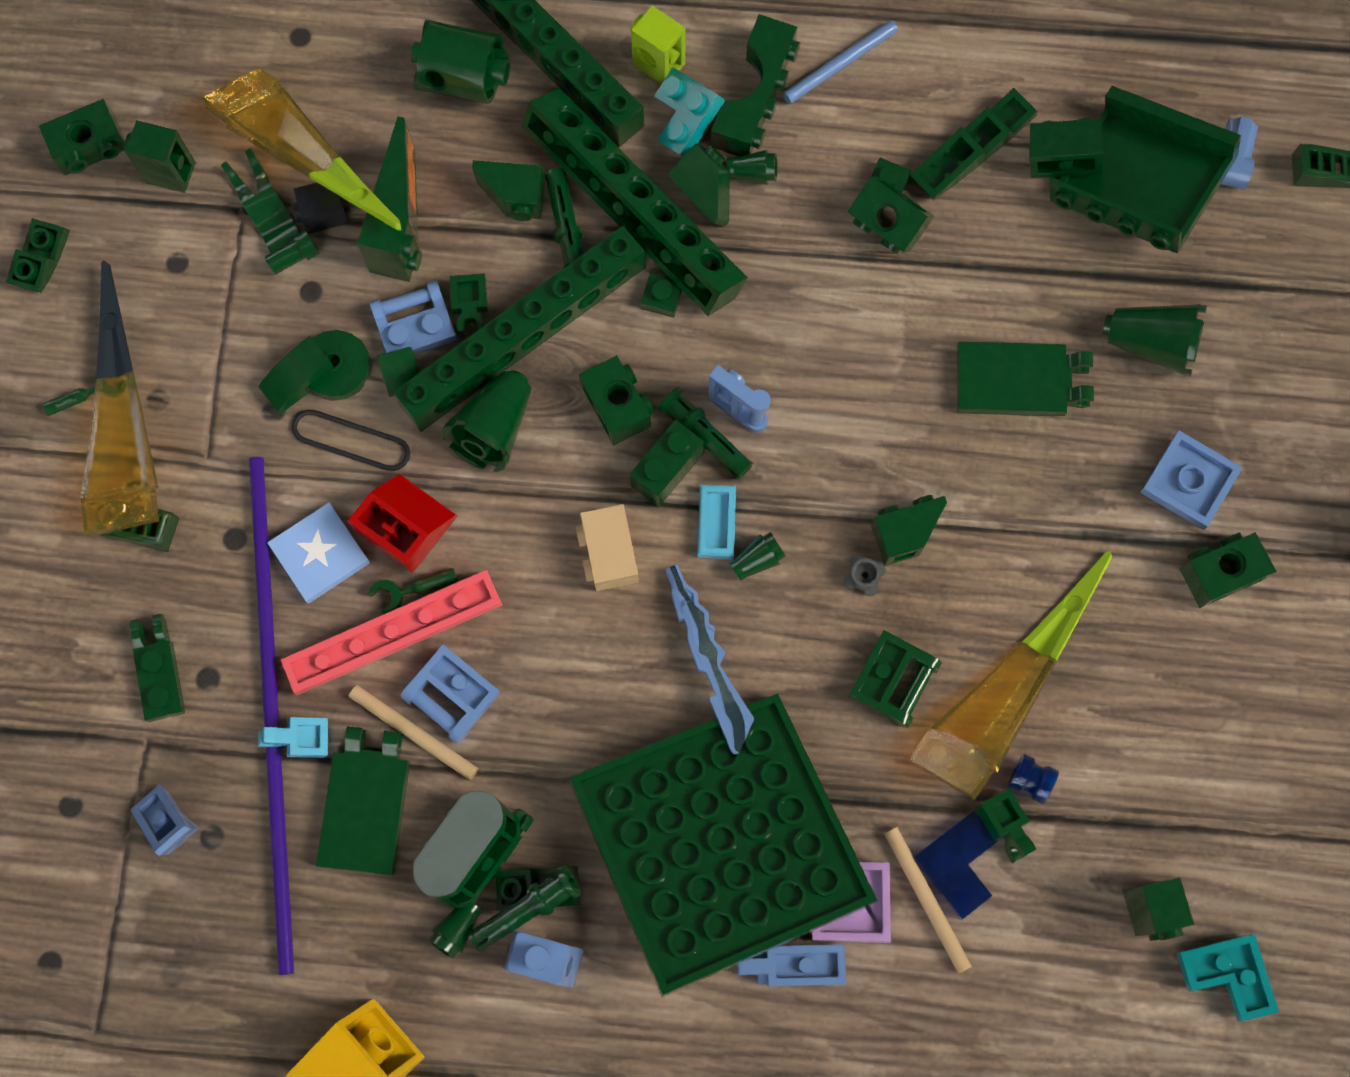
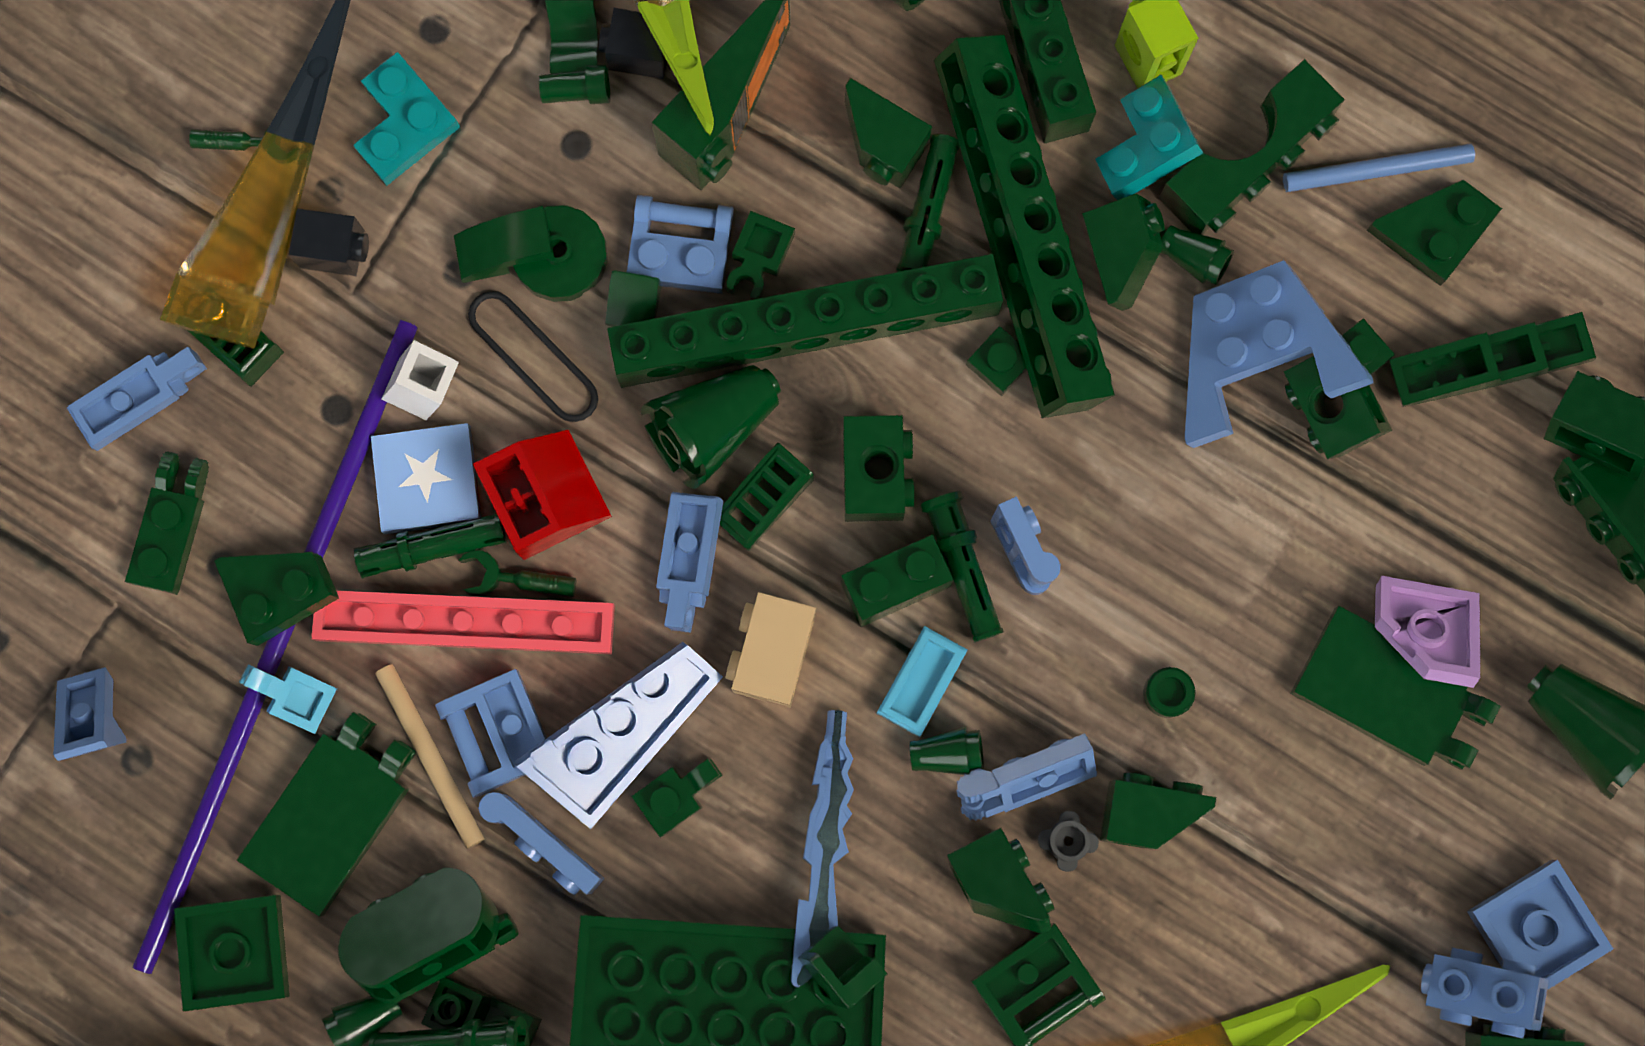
camera: 25 degrees right, 5 degrees up
none -> medium blue hinge [67,347,207,451]
none -> dark green plate [174,895,290,1012]
none -> dark green wing [214,552,339,646]
none -> black brick [288,208,369,276]
none -> teal plate [353,52,460,186]
none -> dark green pin [354,513,507,579]
none -> white brick [382,340,459,420]
none -> medium blue plate [479,792,605,895]
none -> wing [513,642,723,829]
none -> dark green plate [631,759,723,837]
none -> medium blue hinge [656,492,723,633]
none -> dark green slope [720,442,814,552]
none -> dark green panel [798,926,887,1009]
none -> dark green slope [947,828,1055,934]
none -> medium blue hinge [956,733,1097,821]
none -> dark green tile [1143,667,1196,718]
none -> medium blue wing [1185,260,1374,448]
none -> dark green wing [1366,180,1502,286]
none -> lavender plate [1375,576,1480,688]
none -> medium blue brick [1421,948,1549,1038]

